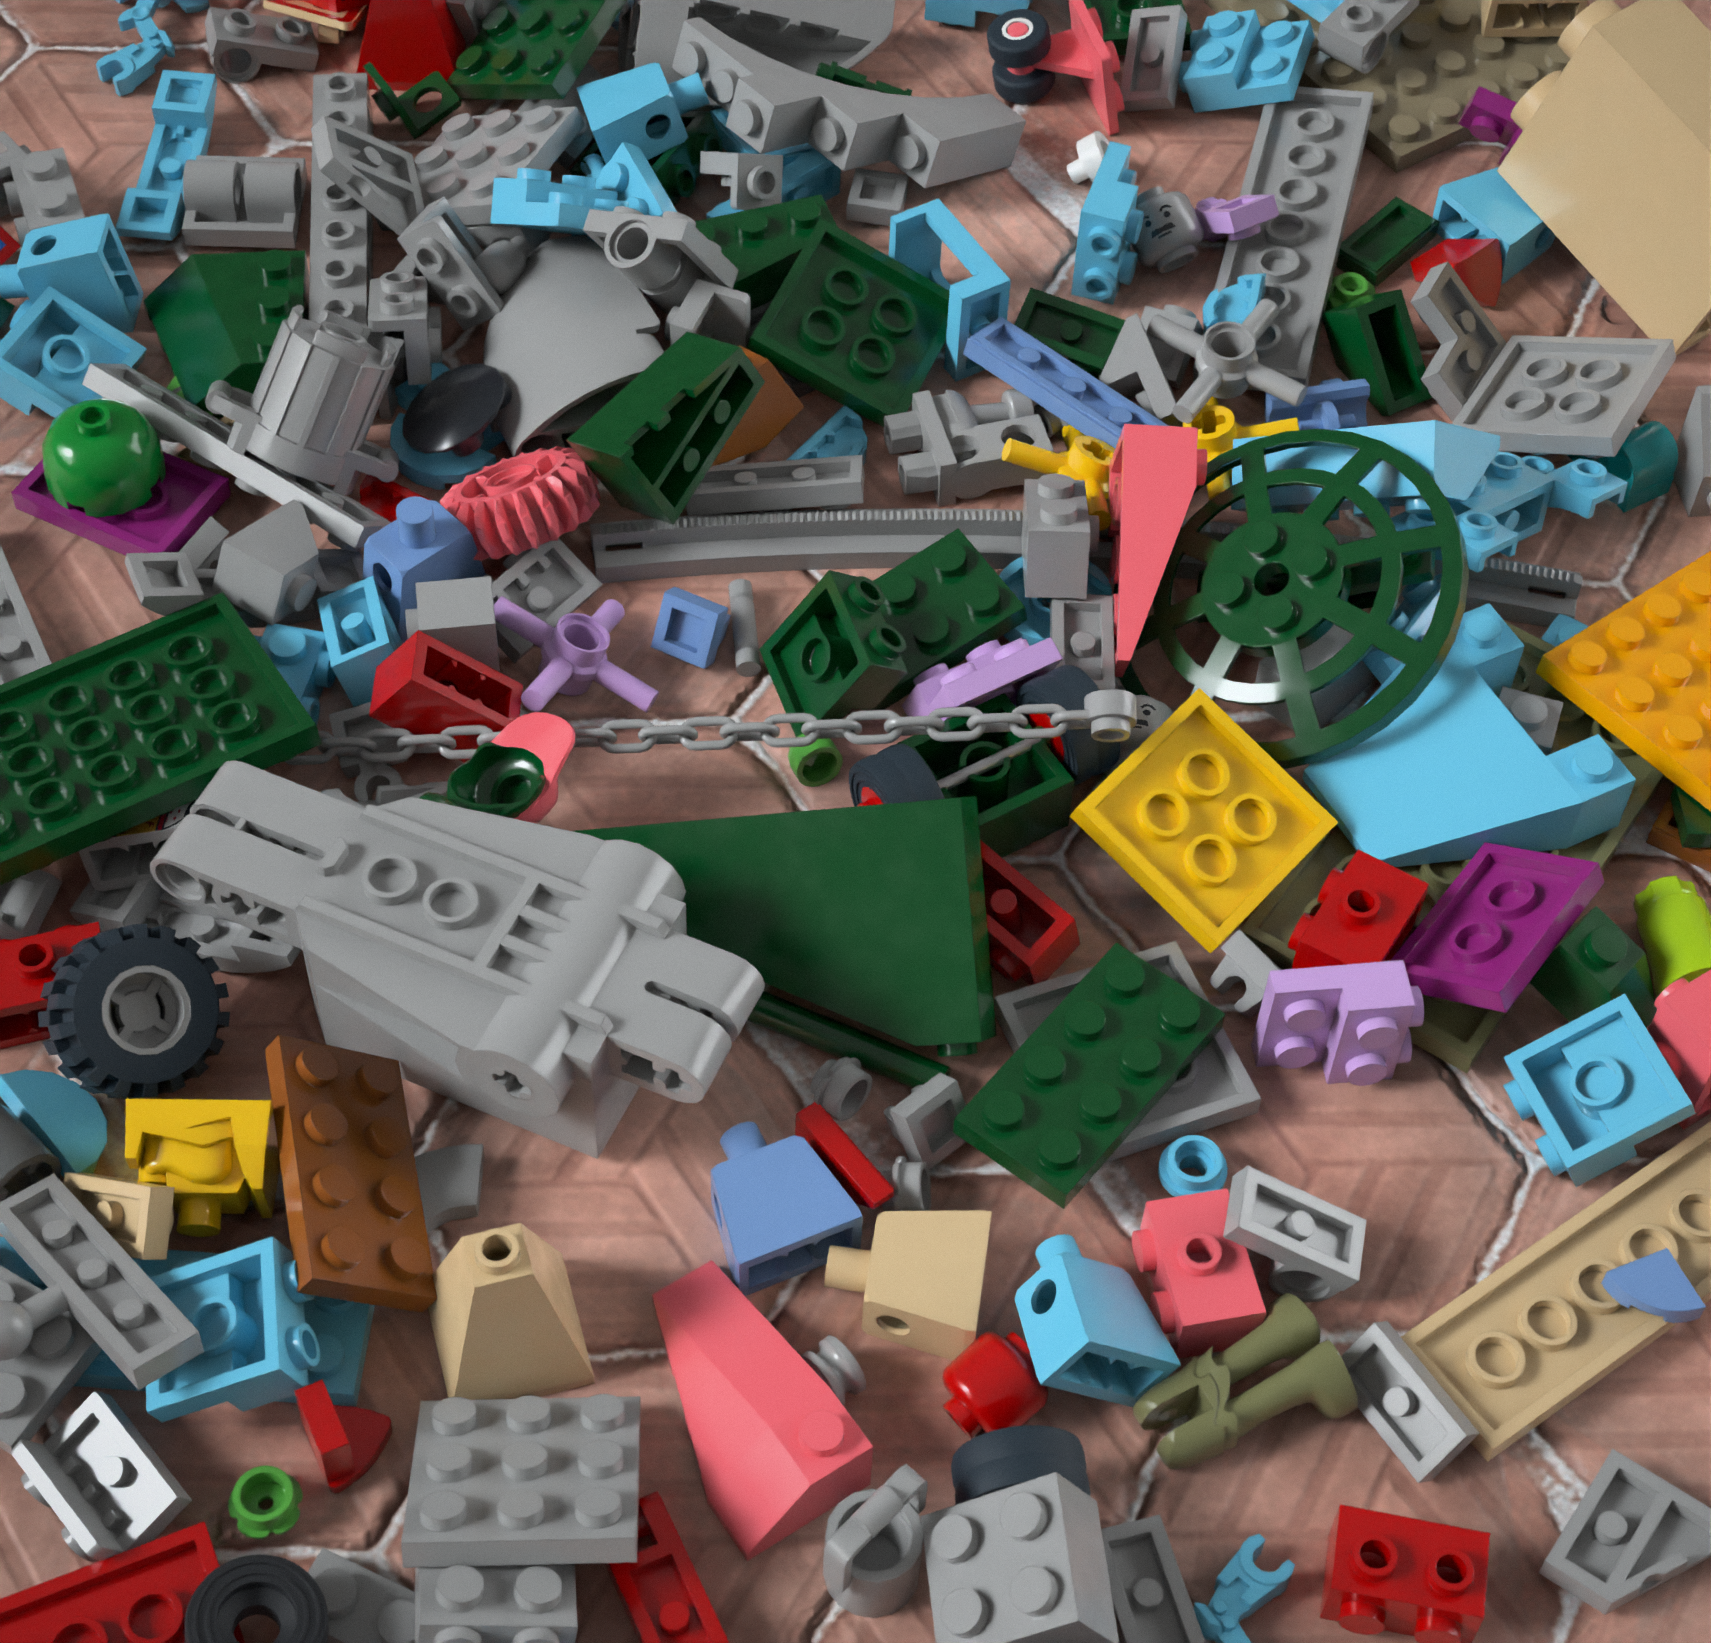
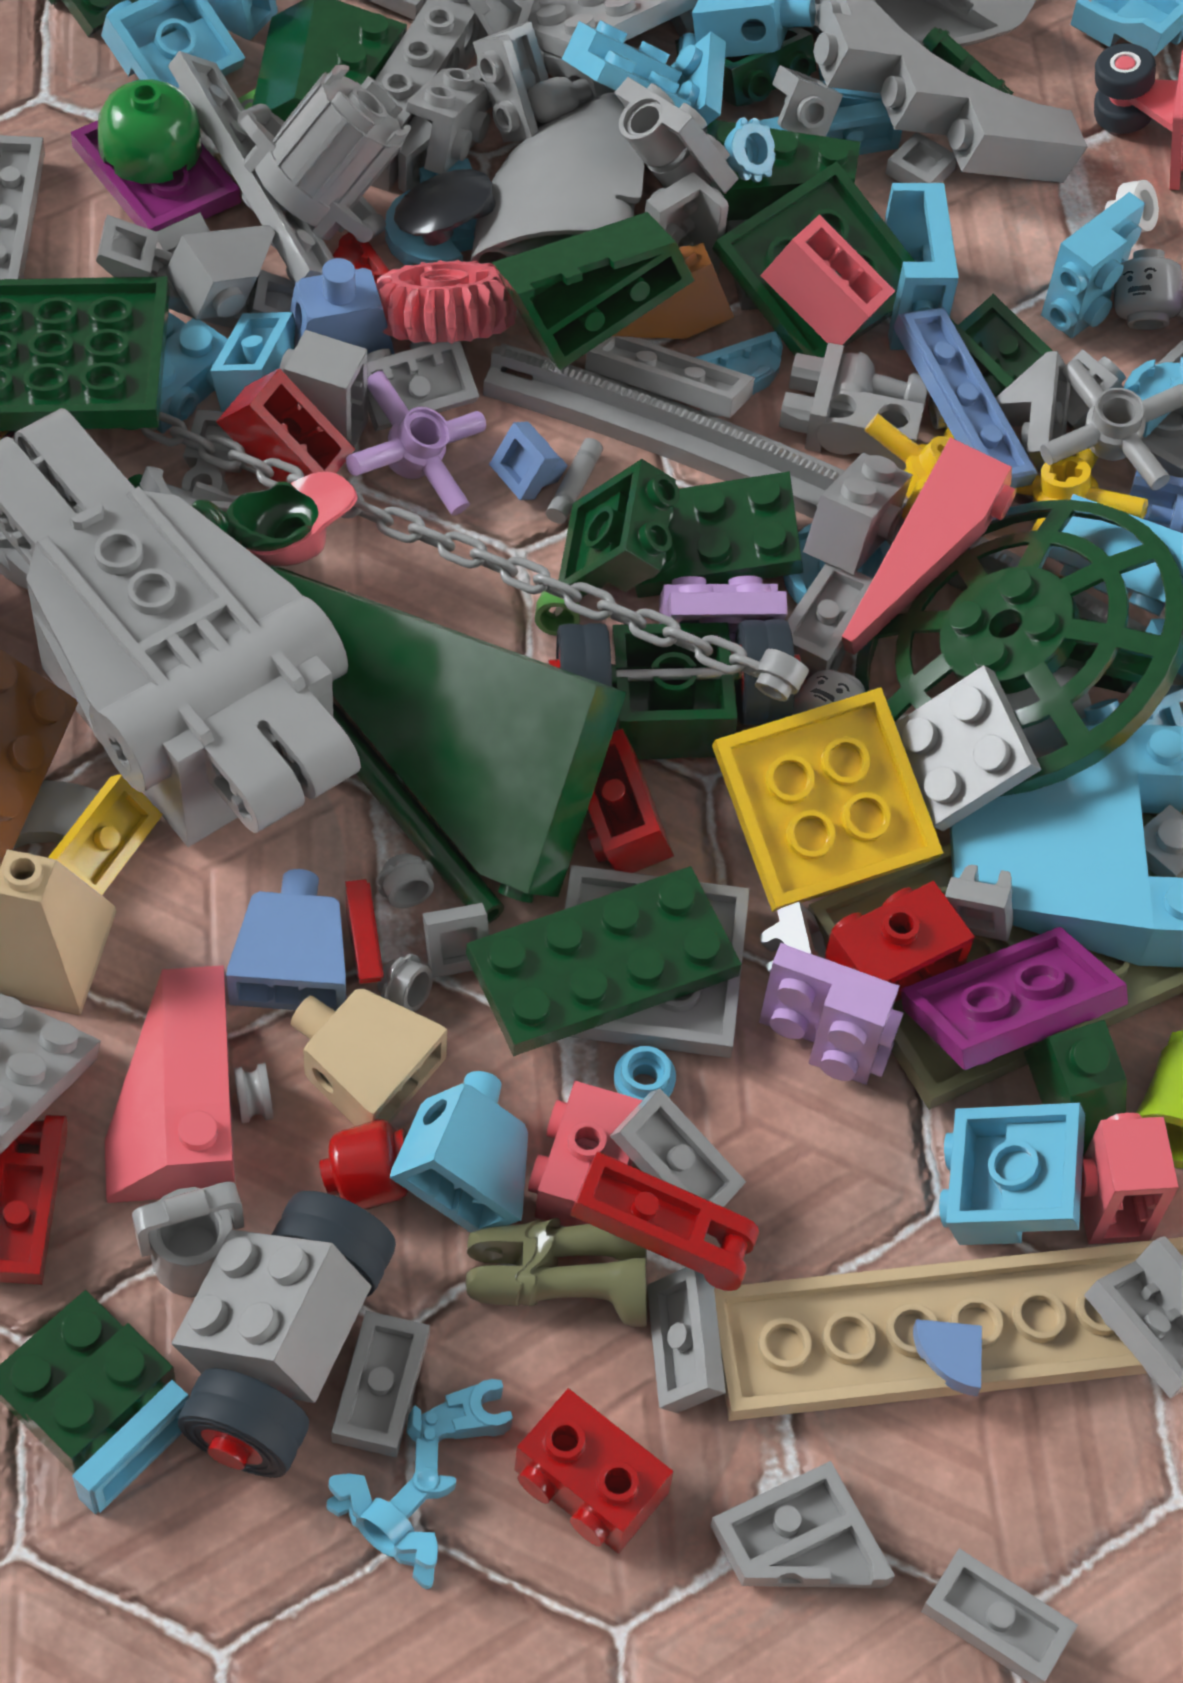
camera: 25 degrees right, 5 degrees up
none -> yellow plate [48,774,163,895]
none -> red plate [570,1151,759,1291]
none -> medium azure animal [724,117,775,182]
none -> coral brick [760,214,895,345]
none -> plate [895,665,1042,831]
none -> light grey tile [945,864,1014,941]

